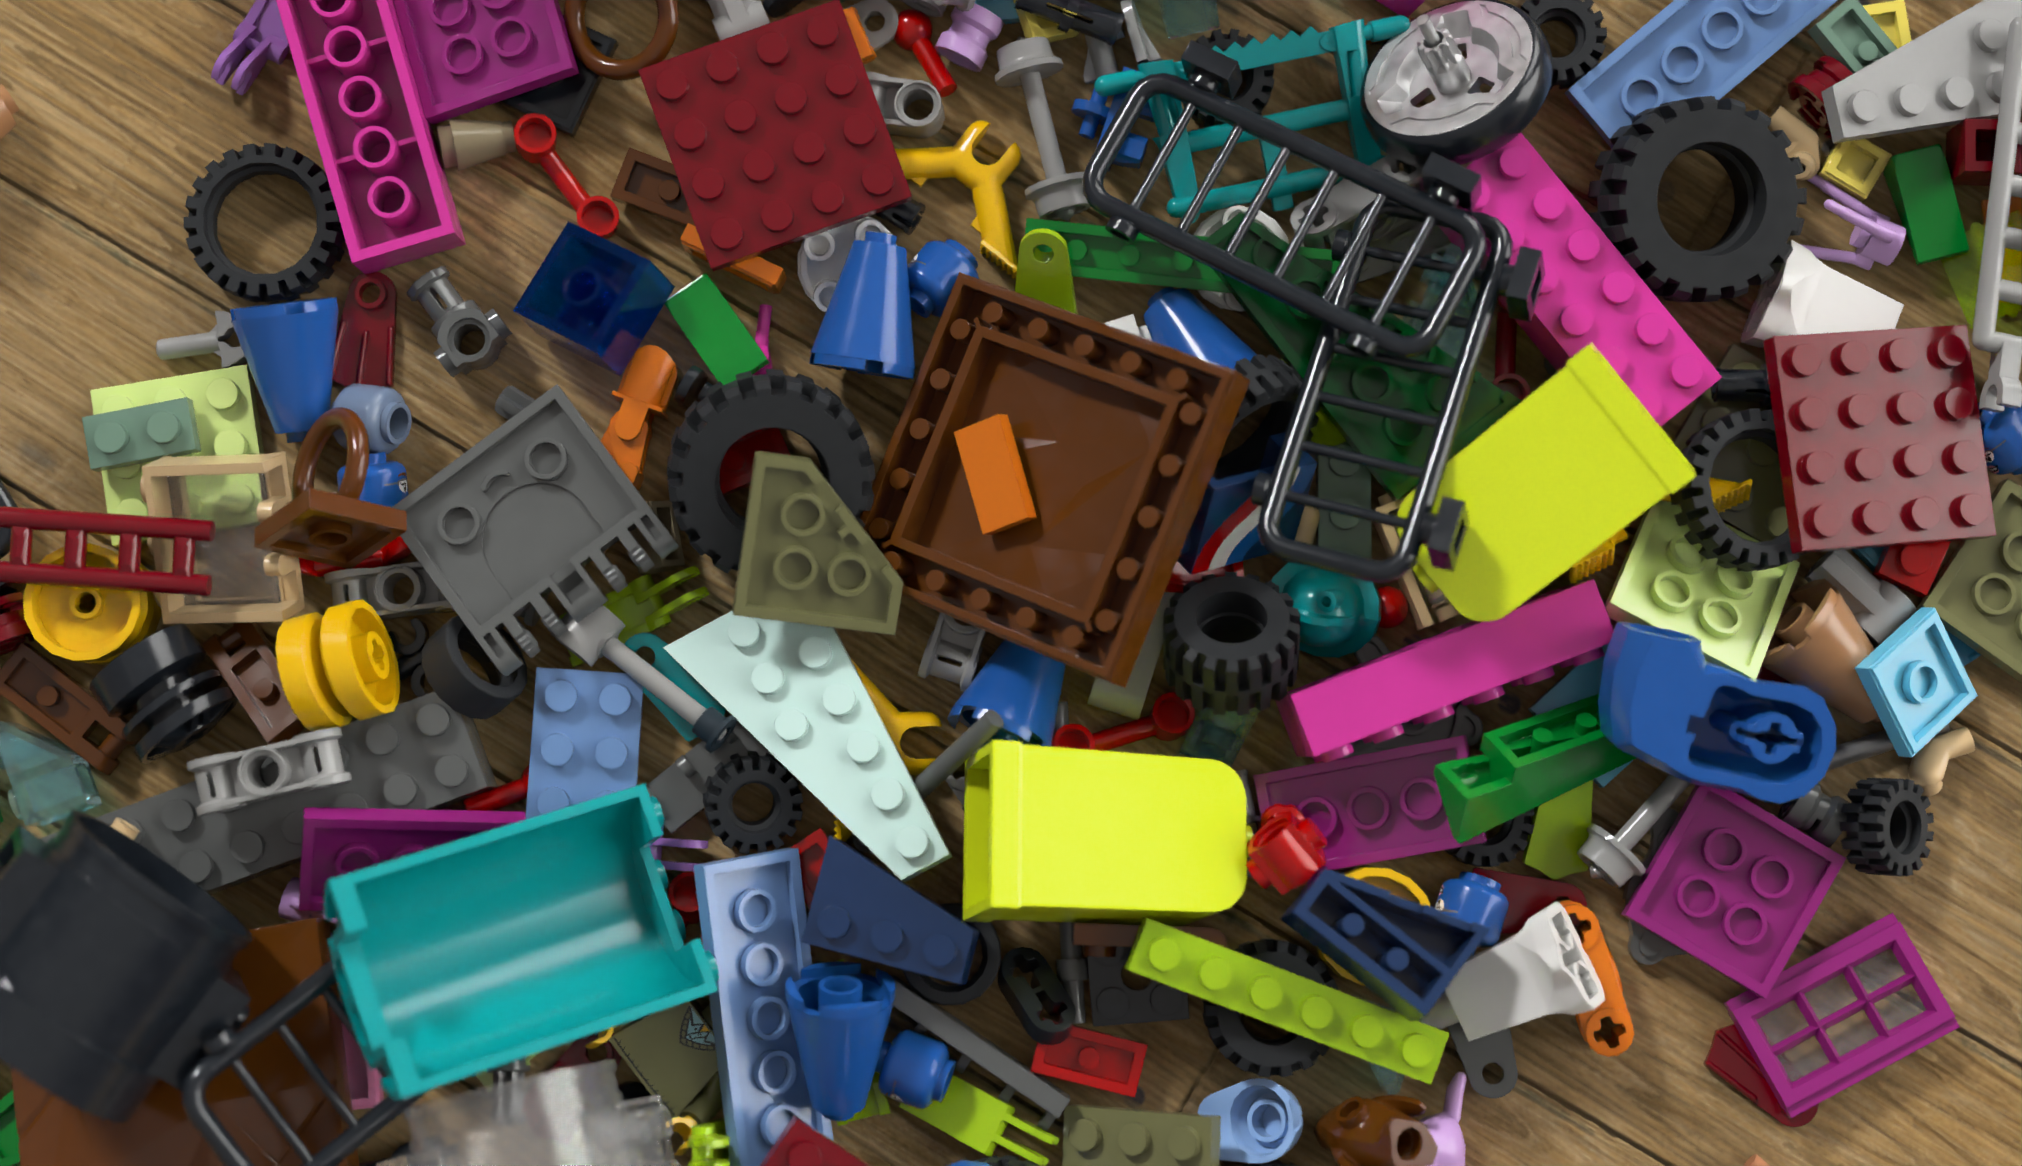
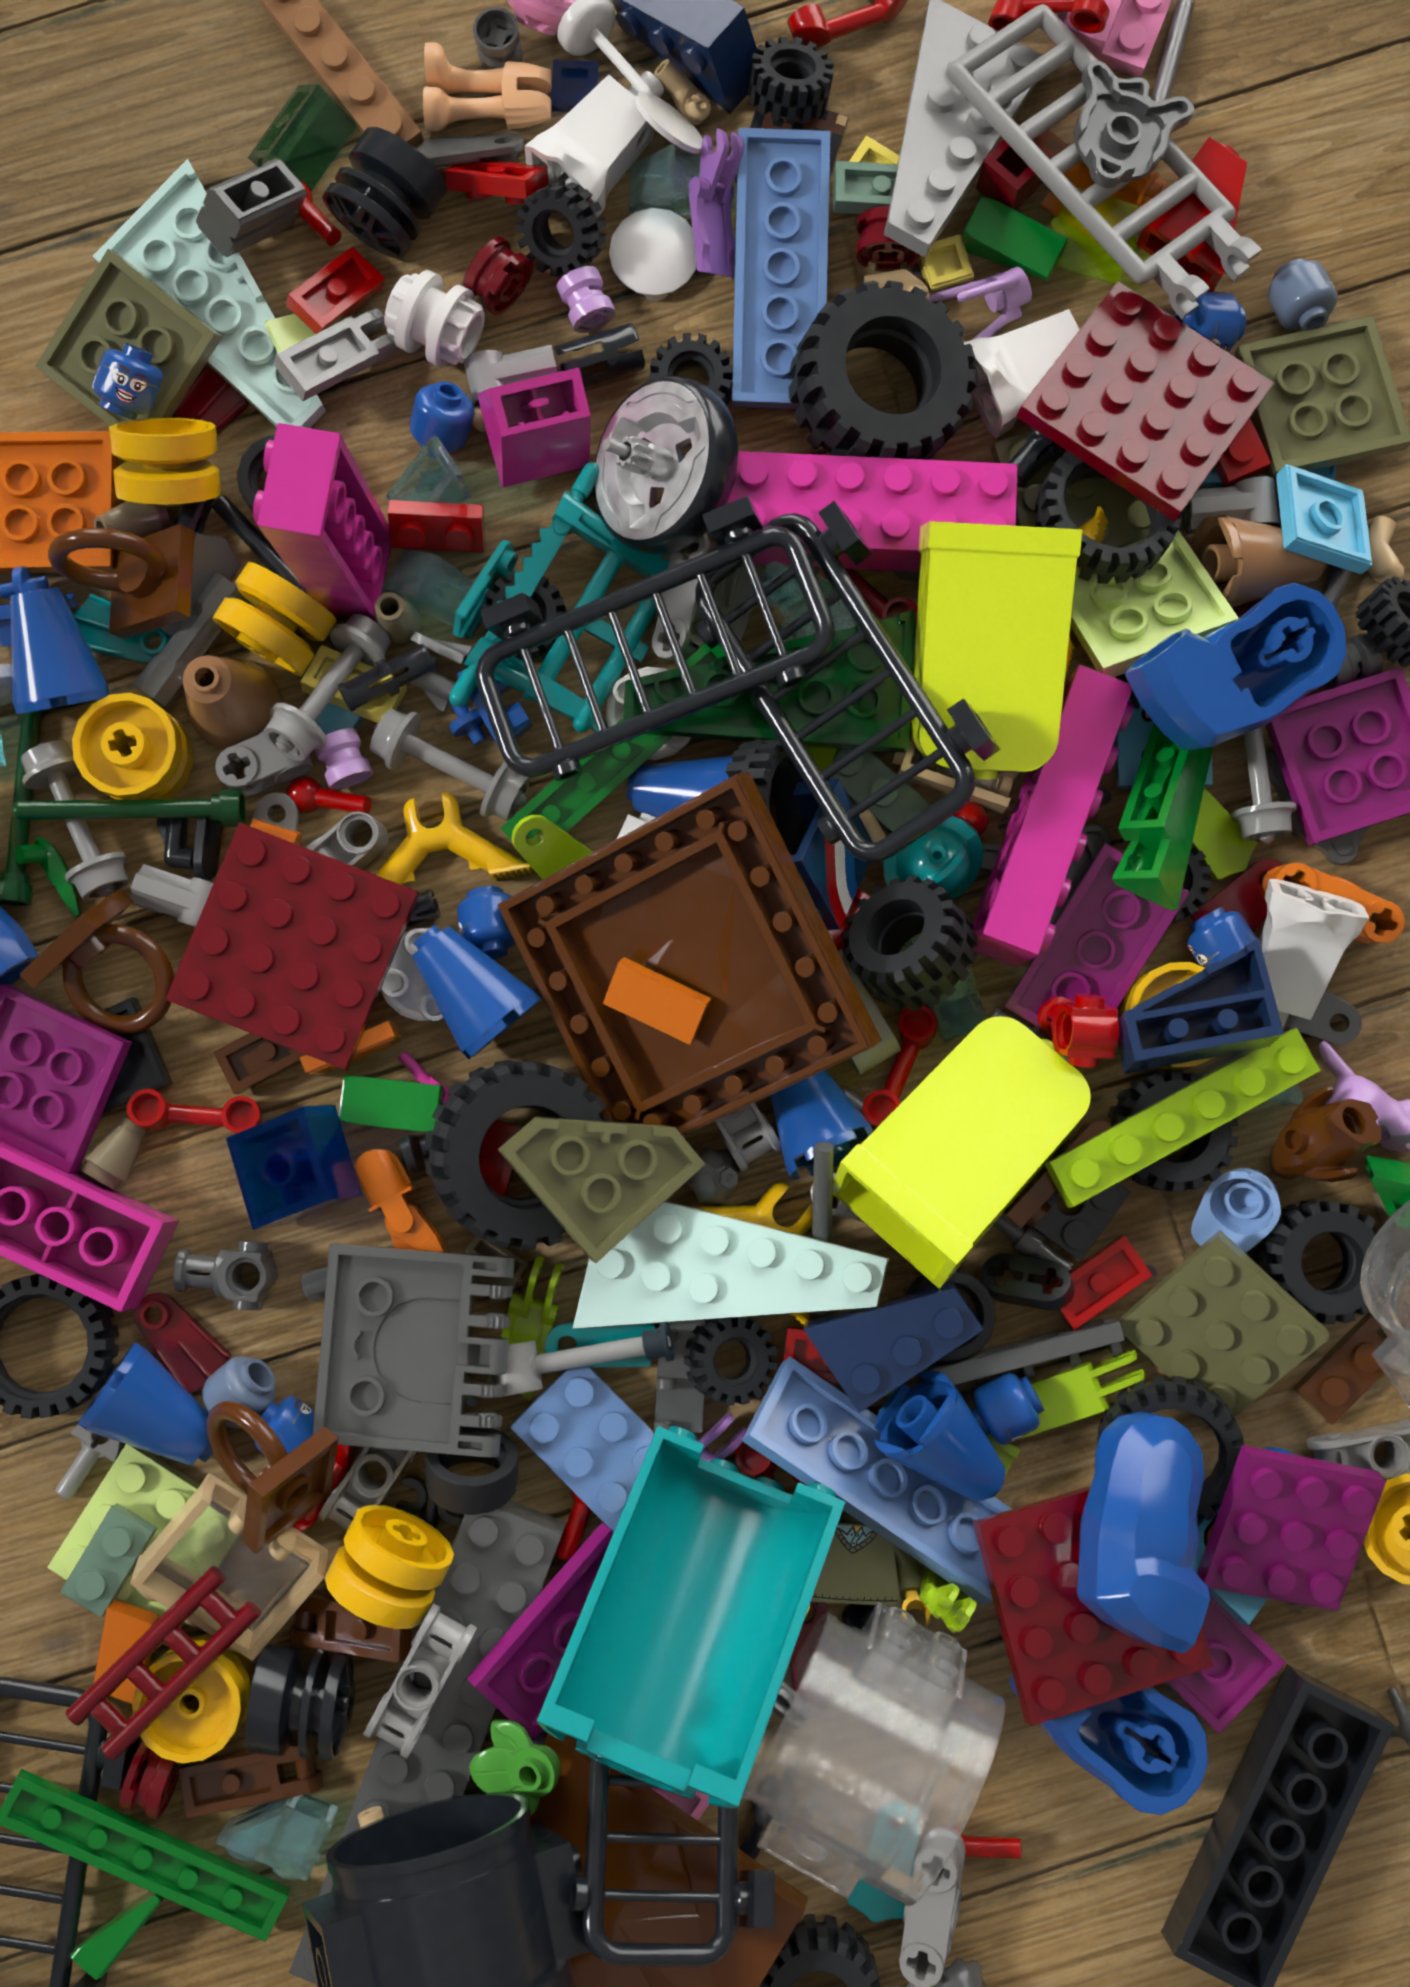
camera: 45 degrees left, 0 degrees up
none -> orange tile [93,1599,160,1704]
none -> teal piece [453,540,518,639]
none -> bright green plate [469,1719,561,1815]
none -> dark grey piece [686,1146,740,1205]

